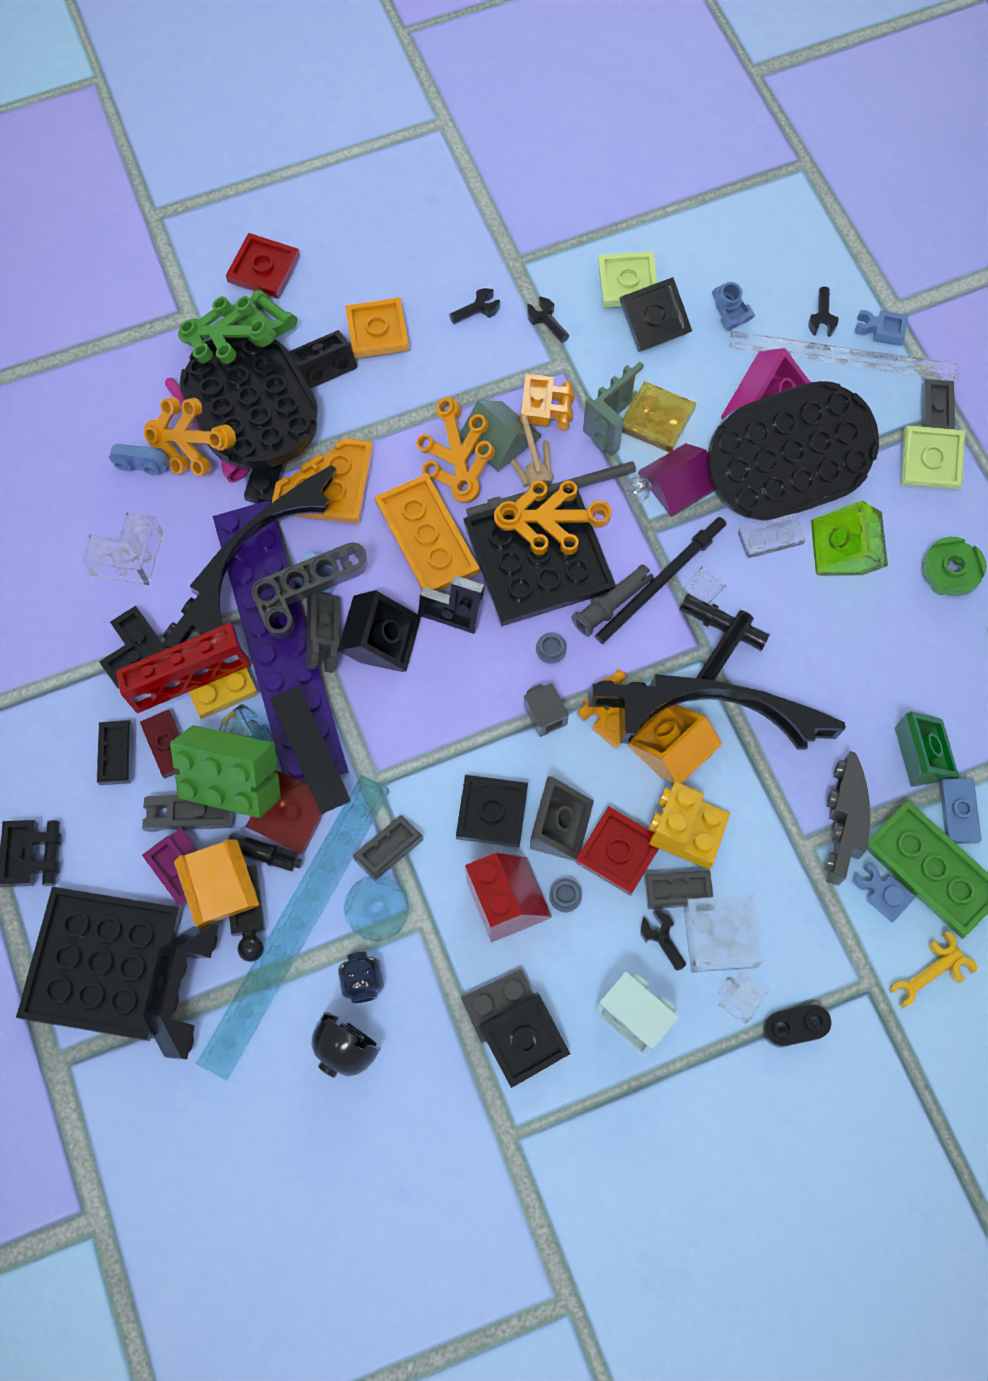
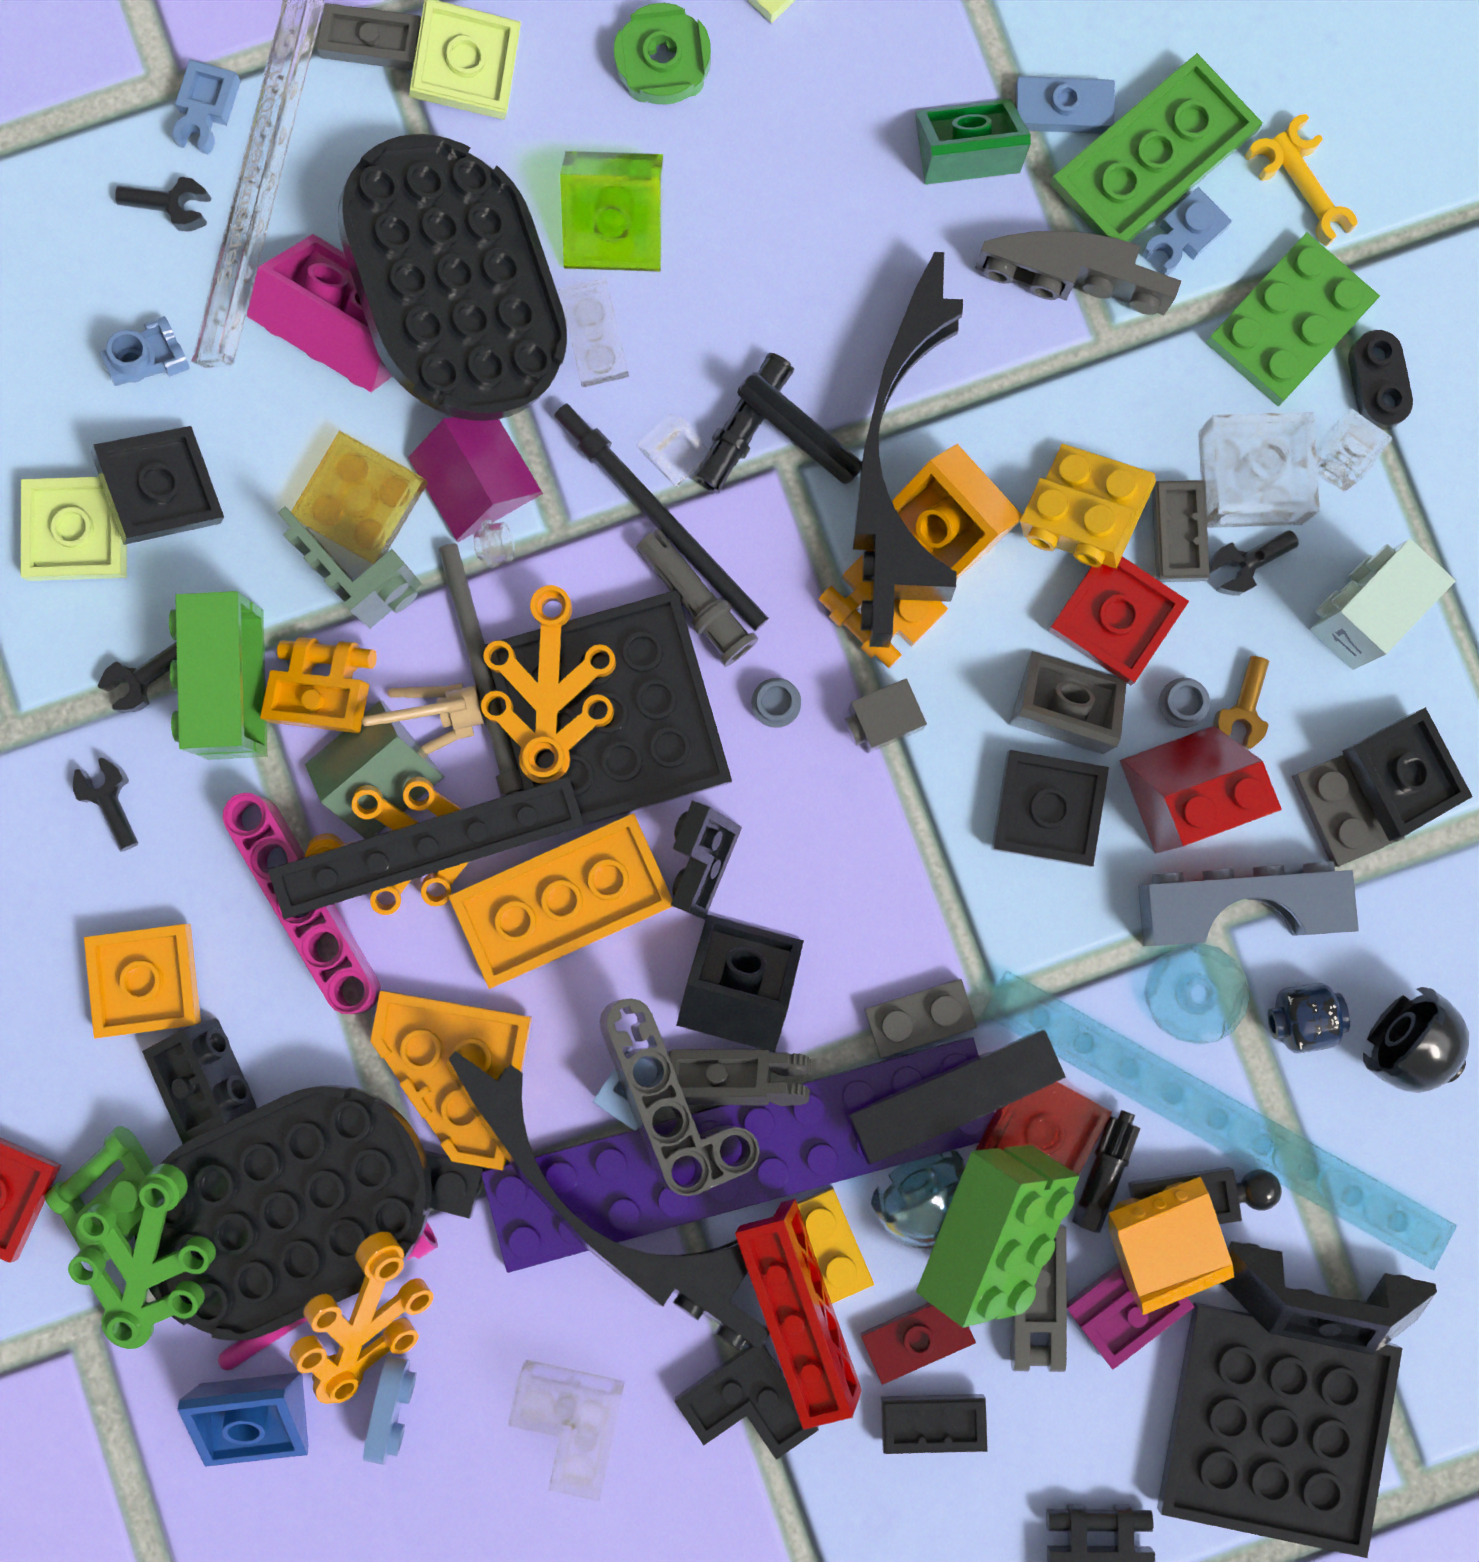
camera: 90 degrees left, 15 degrees up
dark grey plate [353,815,423,881] -> none
none -> bright green piece [169,591,268,760]
none -> blue slope [177,1372,309,1467]
none -> dark pink beam [222,793,381,1014]
none -> black plate [268,776,584,919]
none -> dark grey plate [864,979,977,1058]
none -> sand blue arch [1138,861,1359,946]
none -> bright green plate [1205,232,1380,407]
none -> pearl gold bar [1213,656,1270,750]

